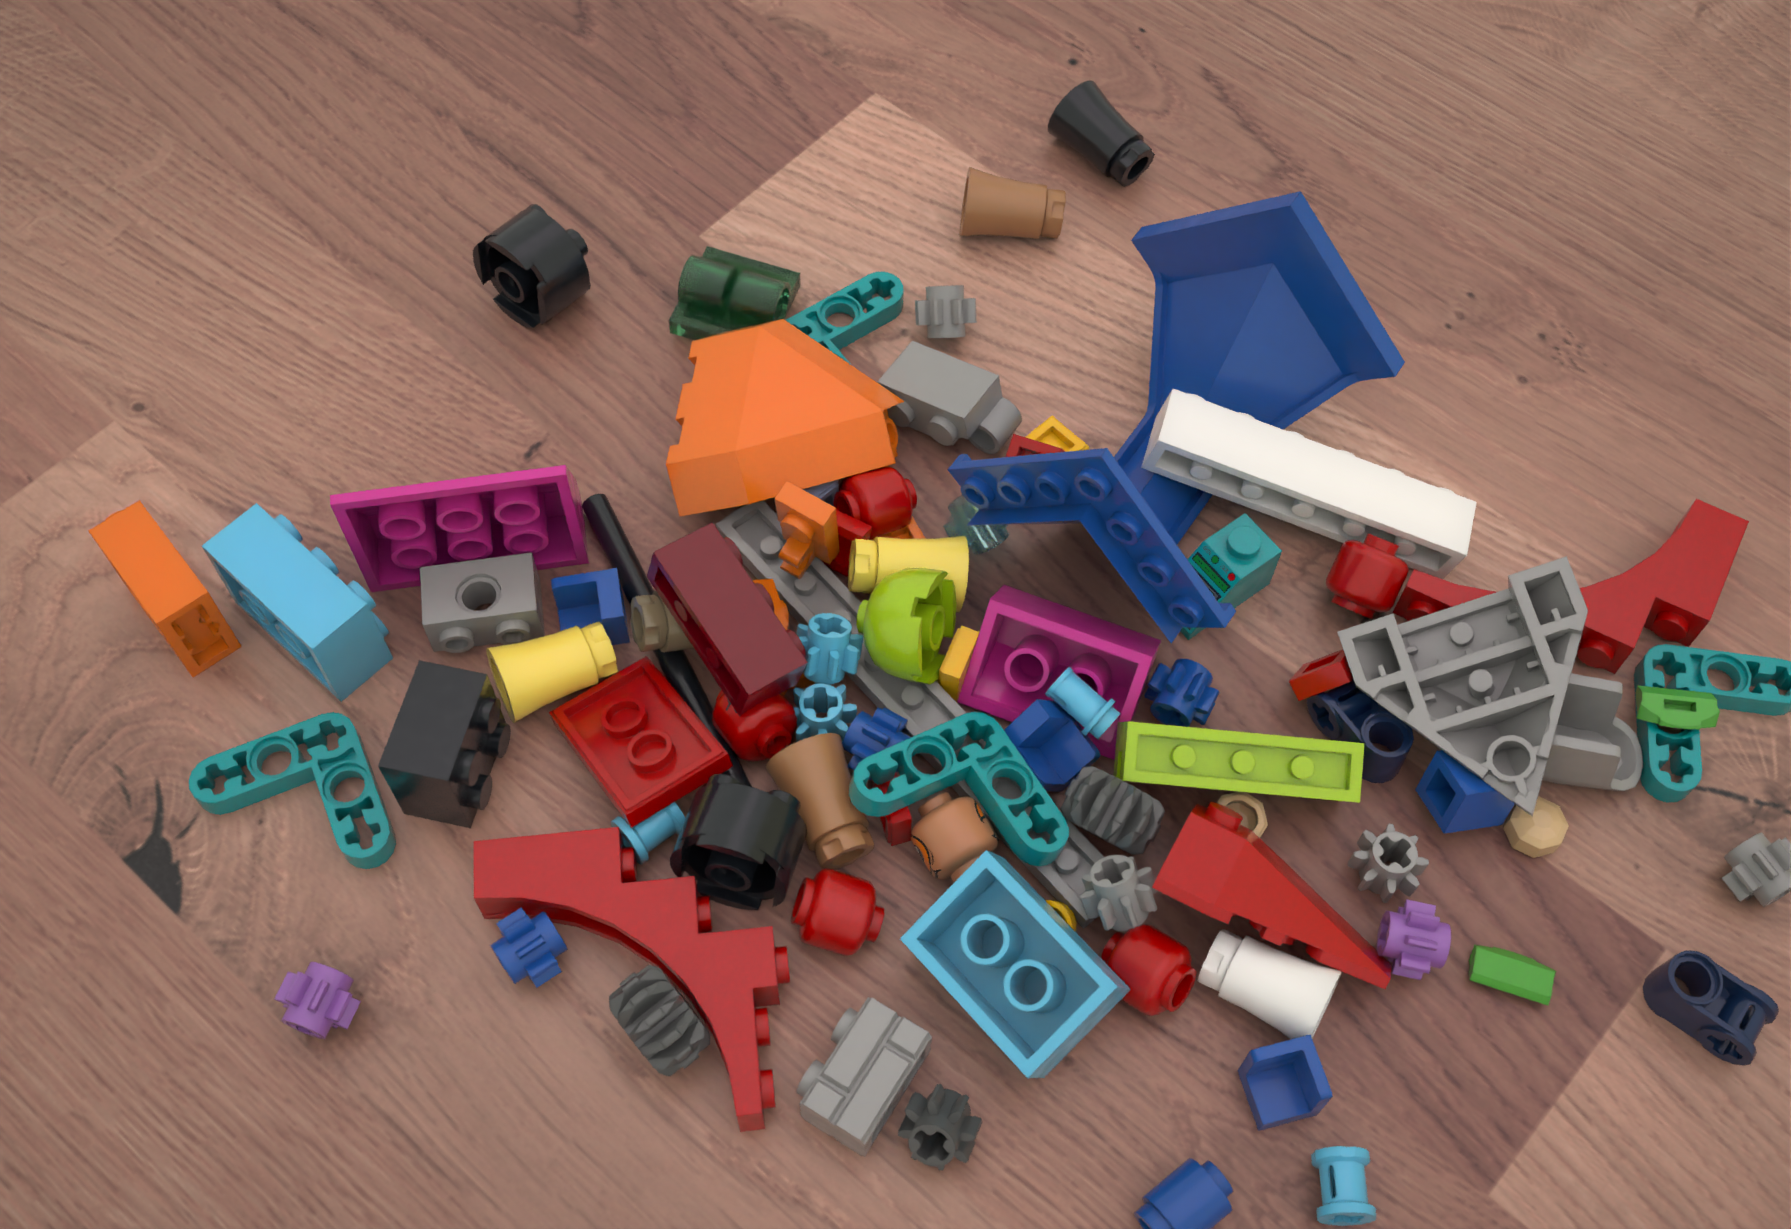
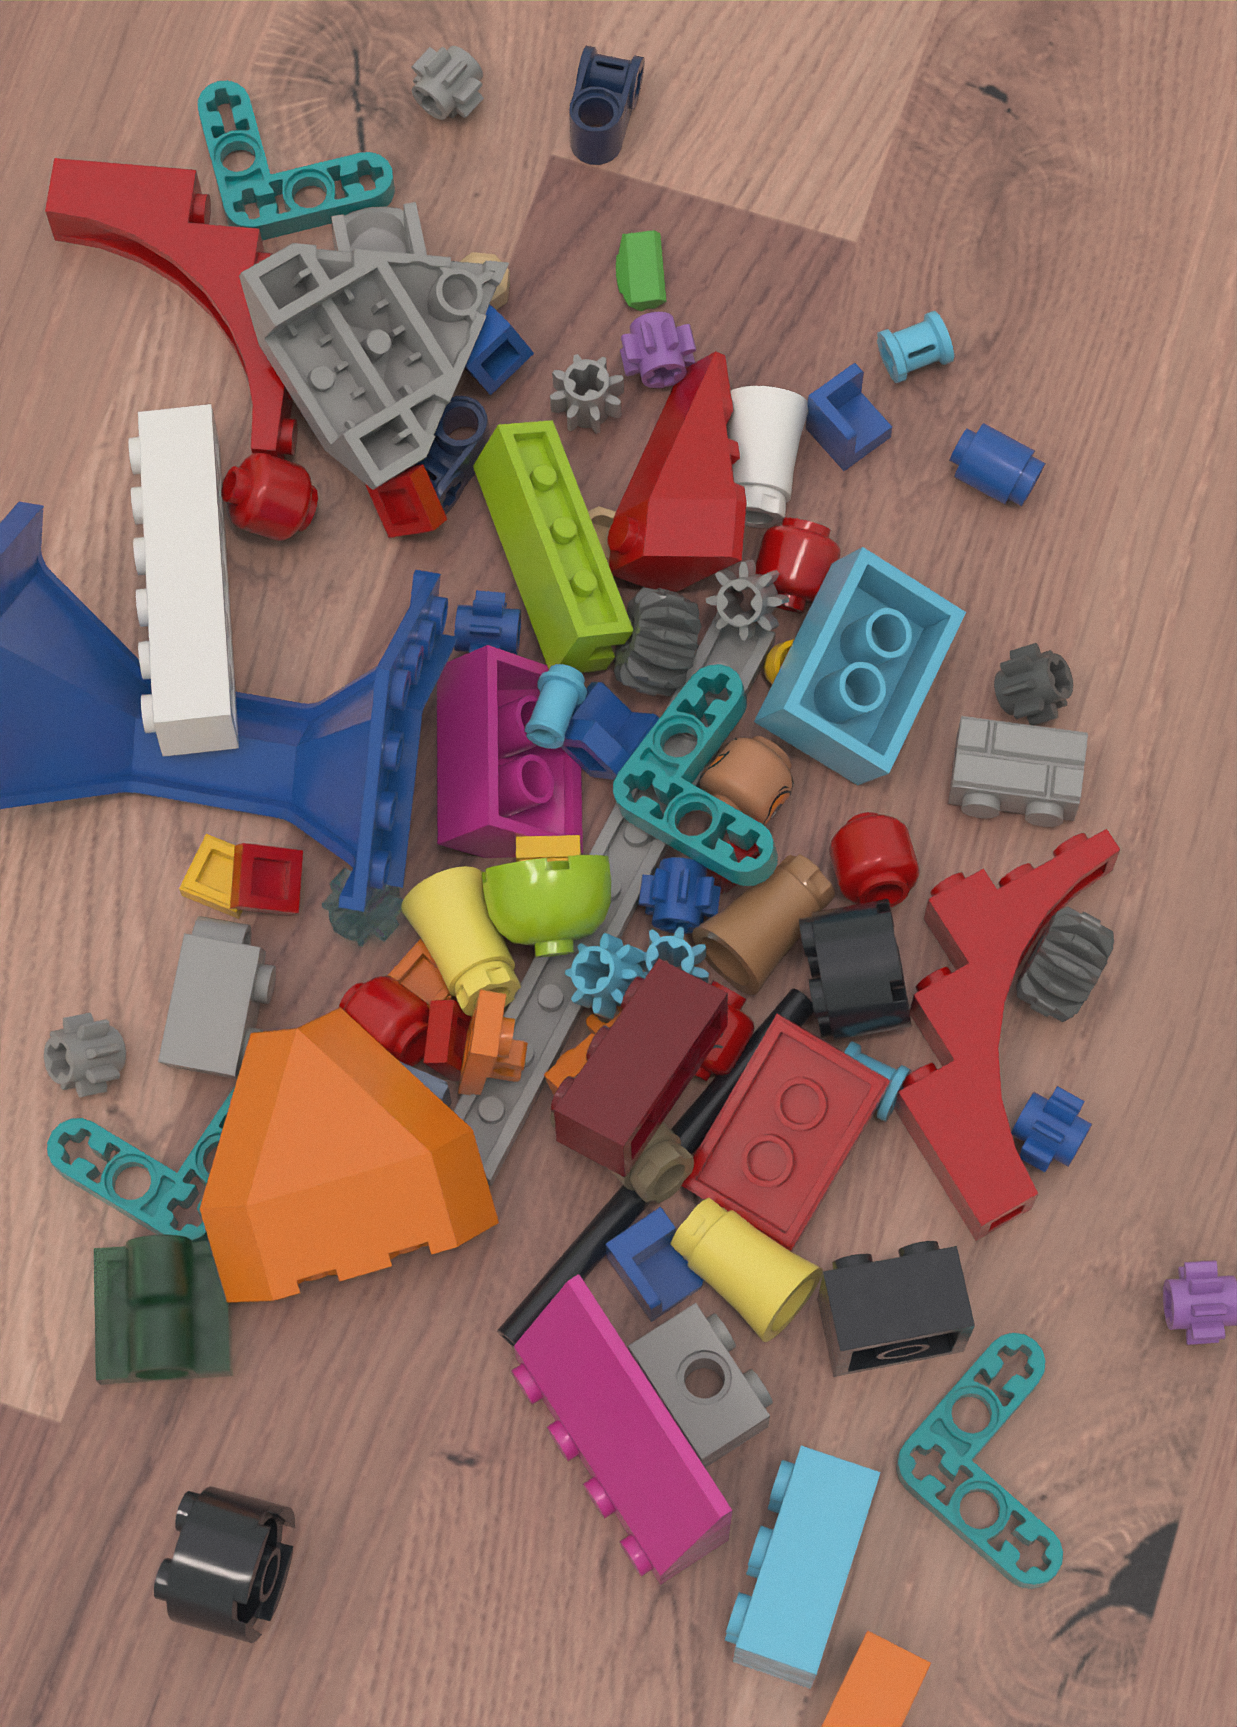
camera: 110 degrees left, 10 degrees up
teal slope [1180,513,1282,640] -> none
bright green piece [1636,685,1720,730] -> none

